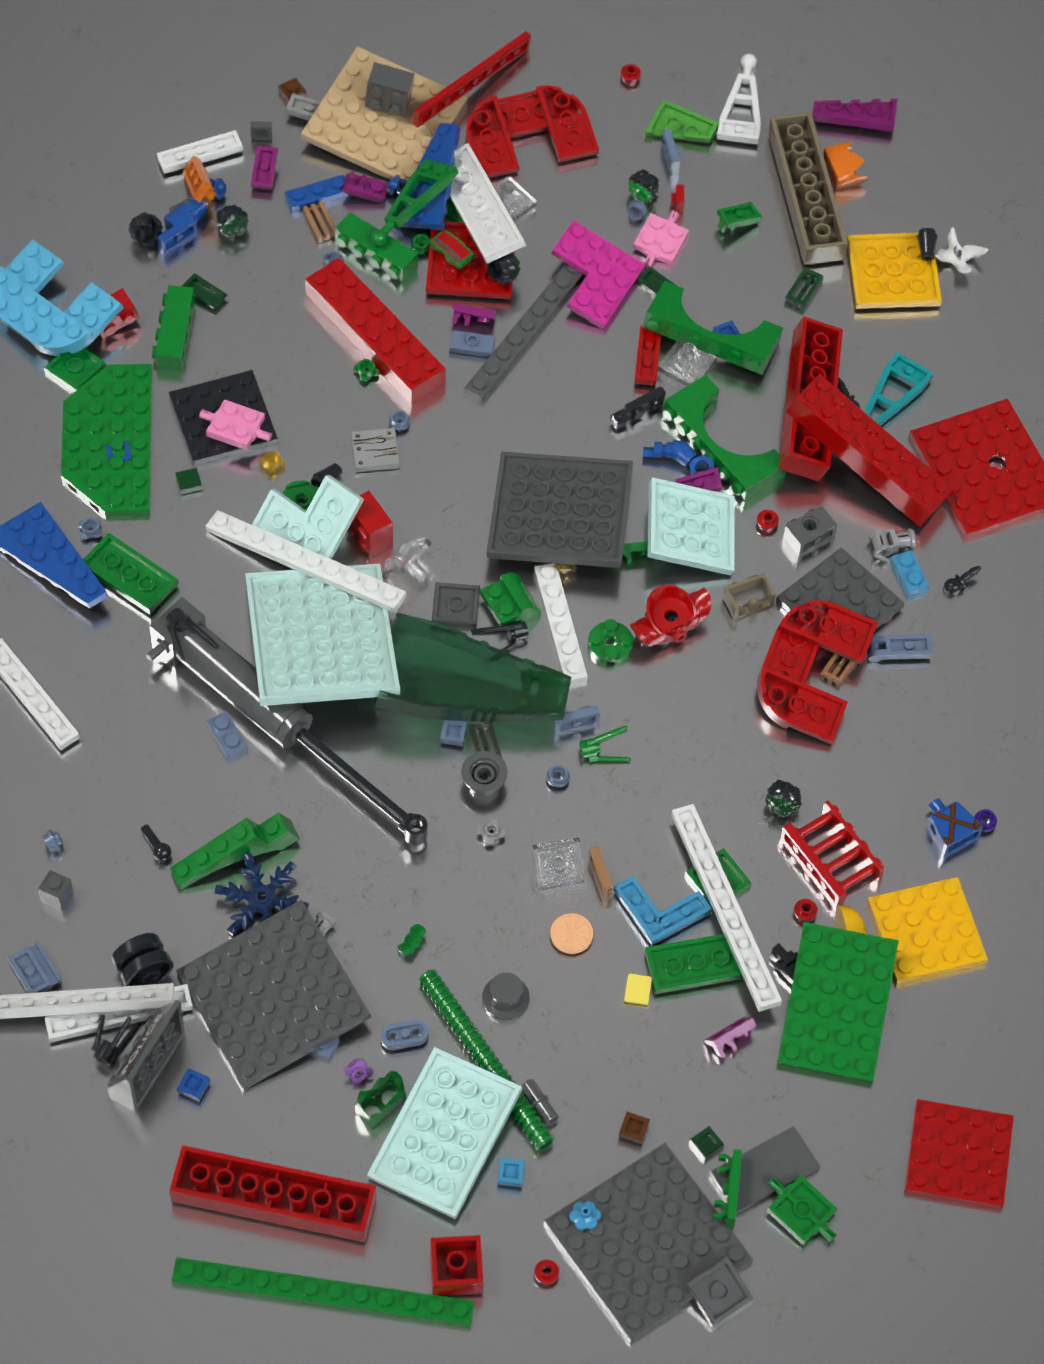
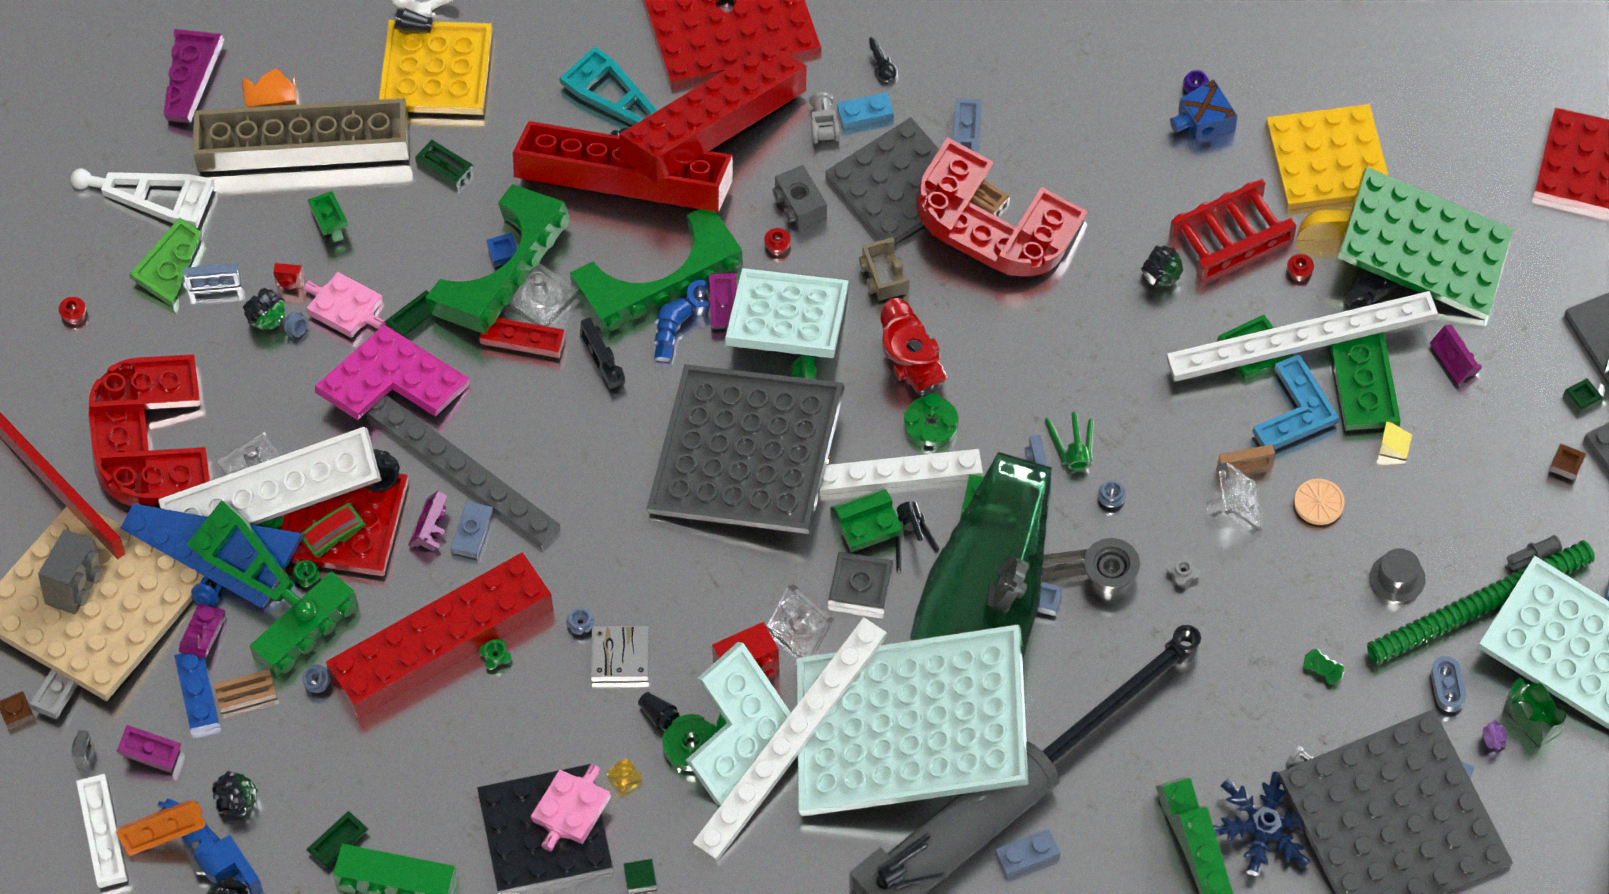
camera: 80 degrees left, 0 degrees up
none -> dark grey plate [987,556,1029,614]

